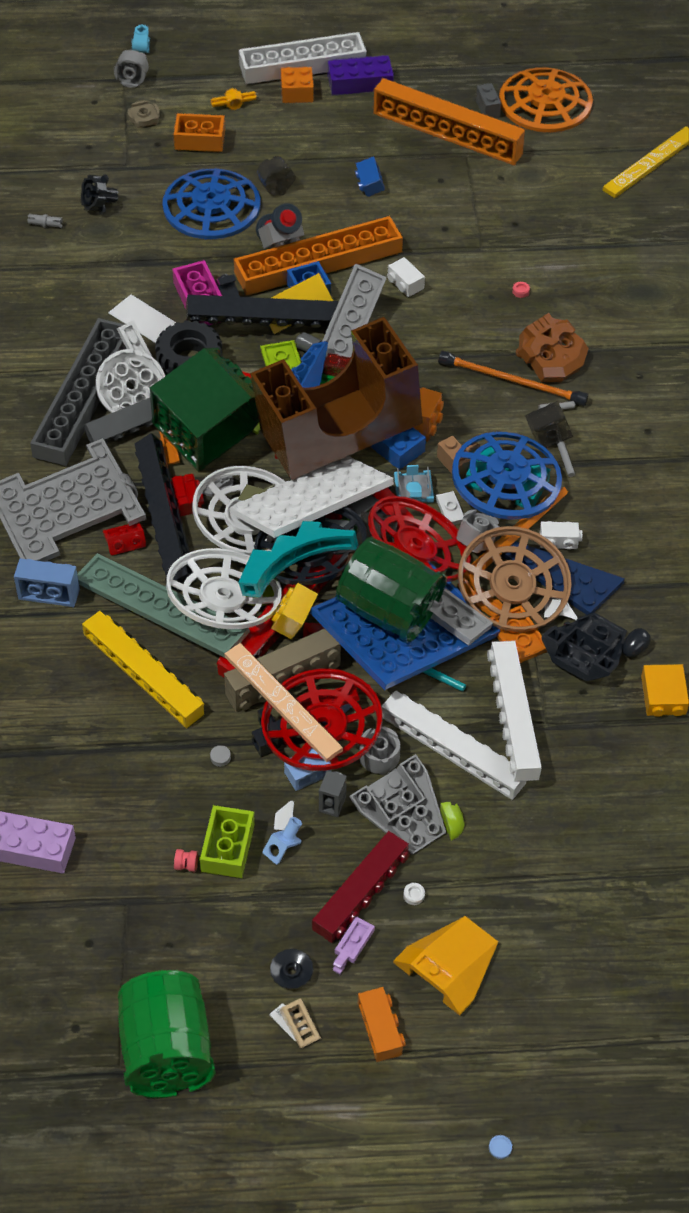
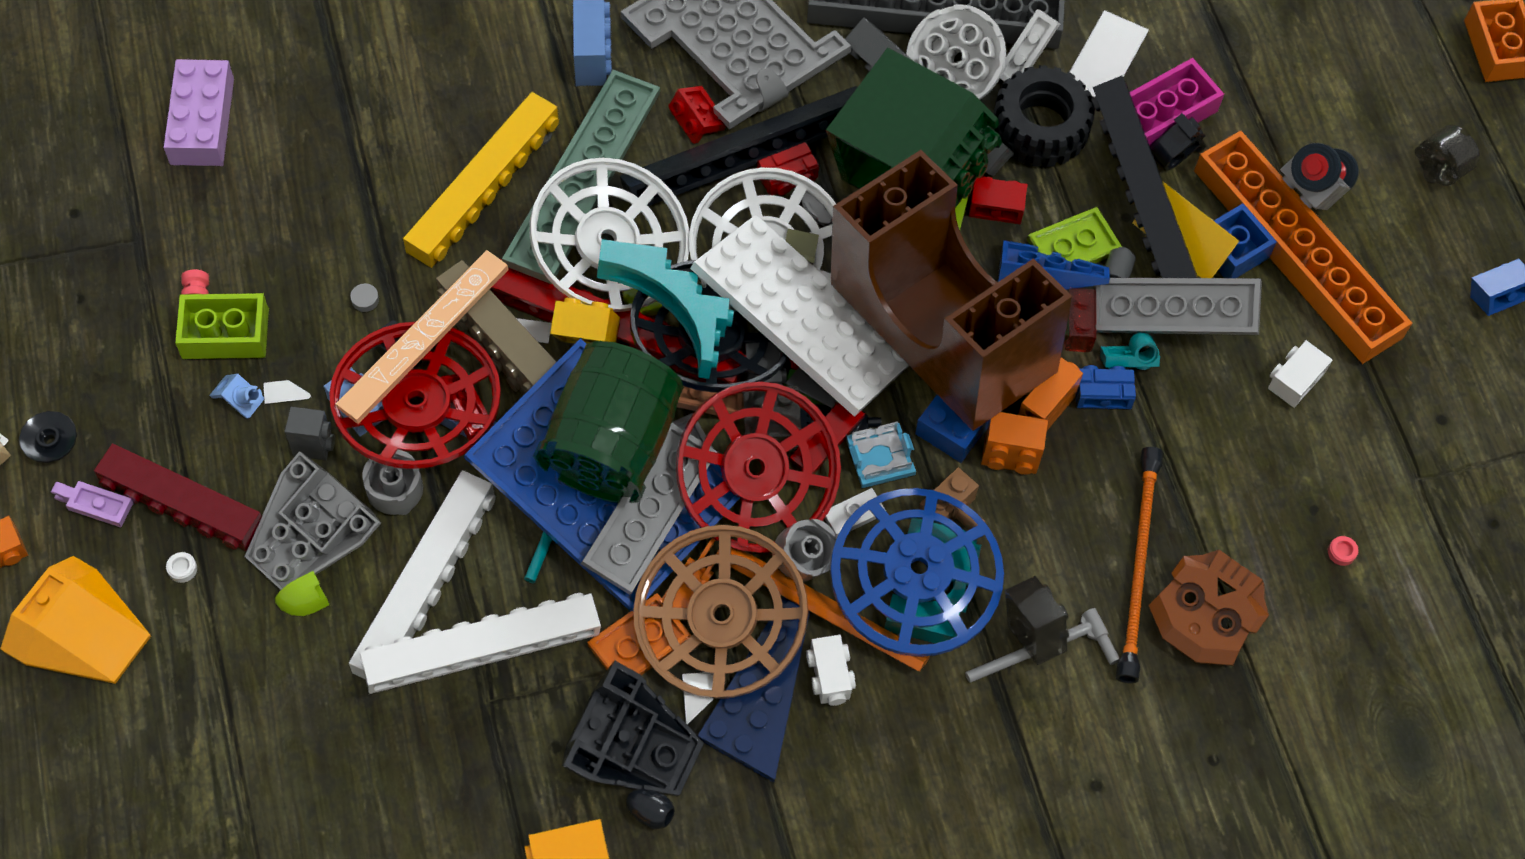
camera: 75 degrees right, 10 degrees up
blue dish [163,169,260,239] -> none

